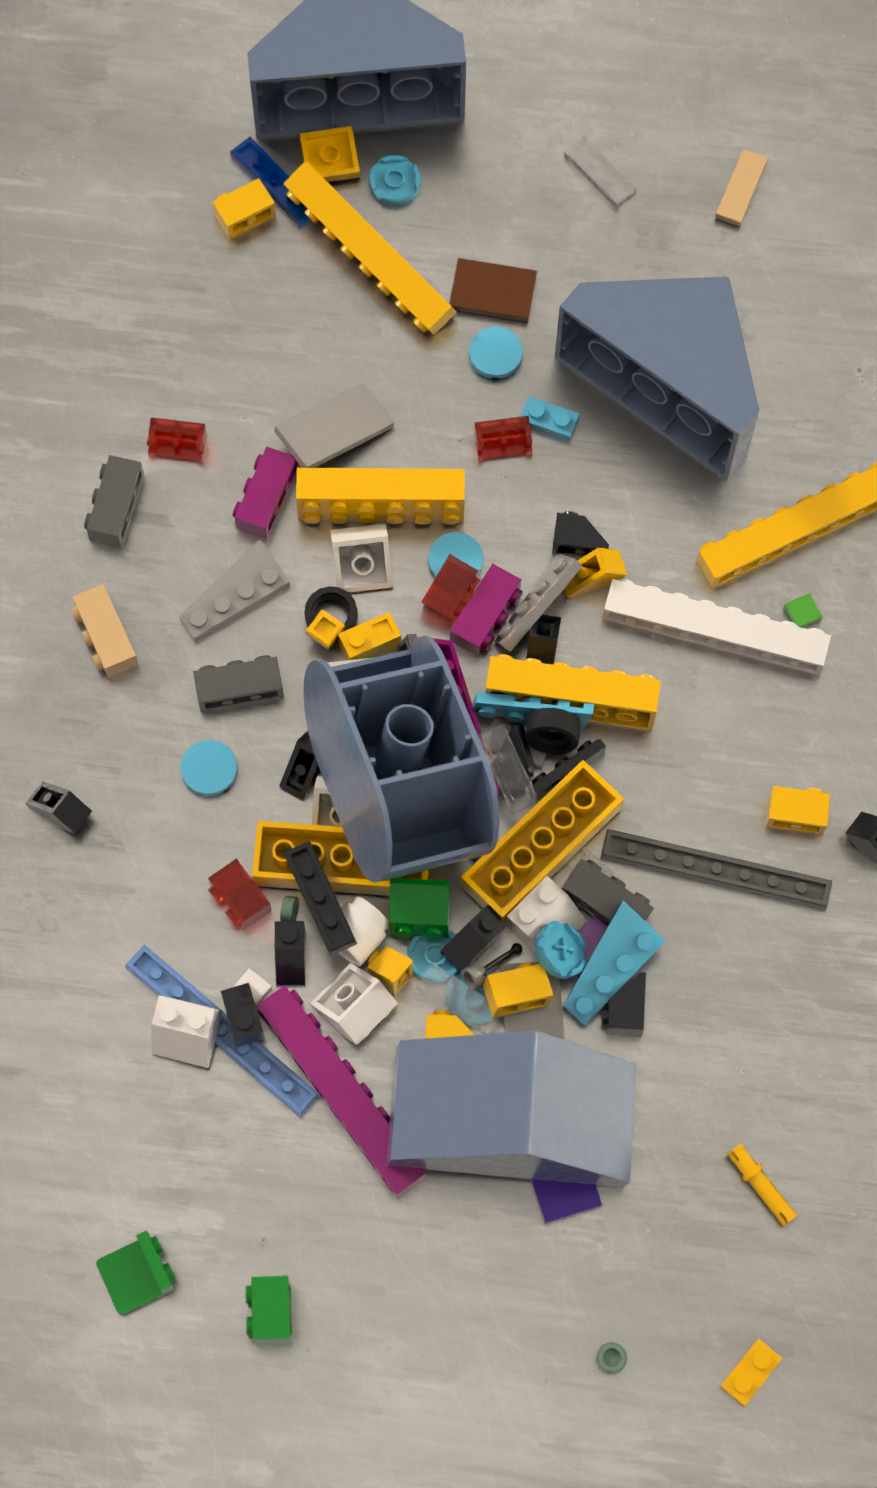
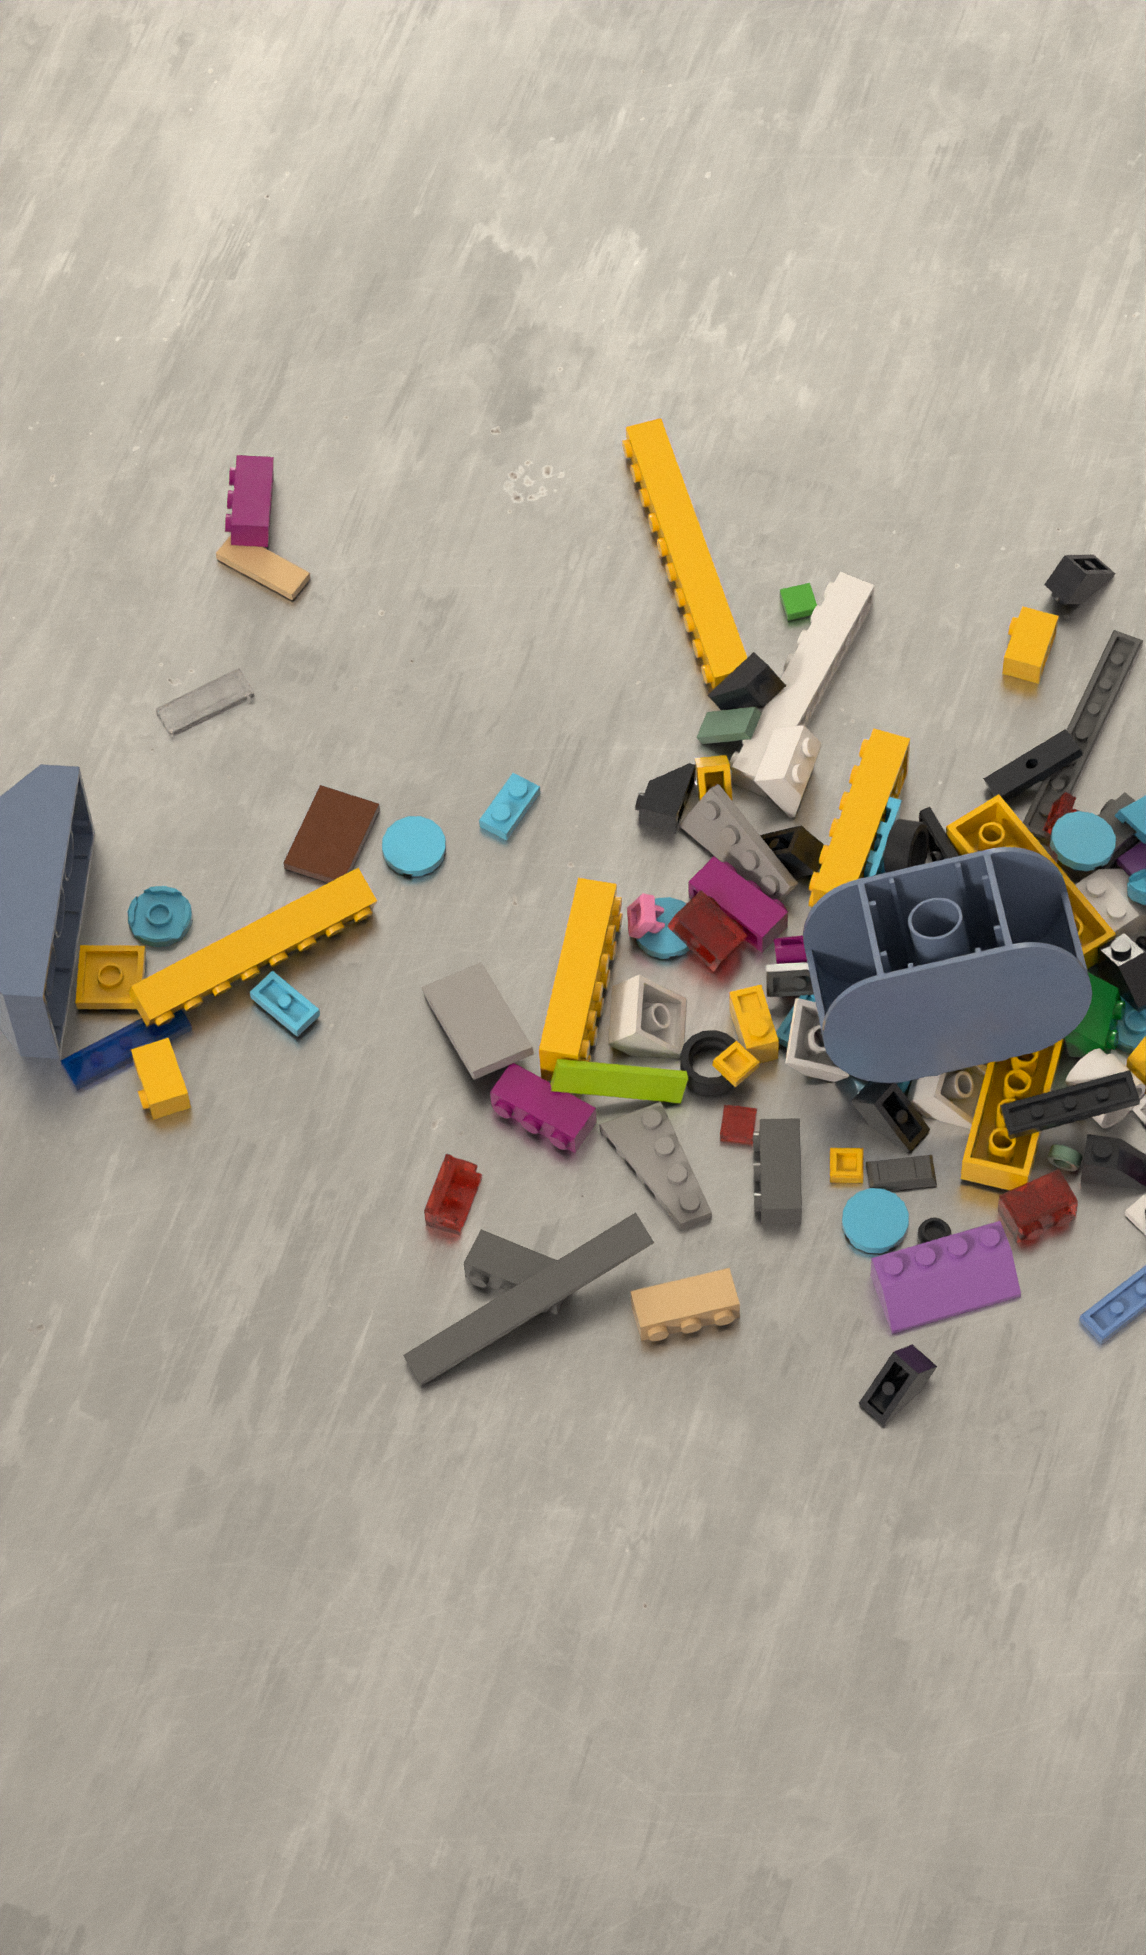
camera: 75 degrees left, 10 degrees down
clear red hinge [474,416,533,461] -> none
sand blue slope [555,277,759,480] -> none
none -> magenta brick [225,455,274,547]
none -> medium azure plate [250,971,320,1037]
none -> dark grey tile [403,1212,654,1385]
none -> lime tile [550,1059,688,1103]
none -> bright pink tile [627,893,665,939]
none -> sand green tile [696,707,762,744]
none -> black slope [707,652,786,710]
none -> clear red tile [720,1105,757,1143]
none -> white slope [754,725,822,818]
none -> yellow tile [830,1148,863,1183]
none -> dark grey tile [866,1155,937,1191]
none -> medium lavender slope [870,1221,1021,1334]
none -> black plate [917,1217,951,1244]
none -> black tile [983,729,1083,802]
none -> clear red tile [1043,792,1079,834]
none -> medium azure tile [1050,811,1116,871]

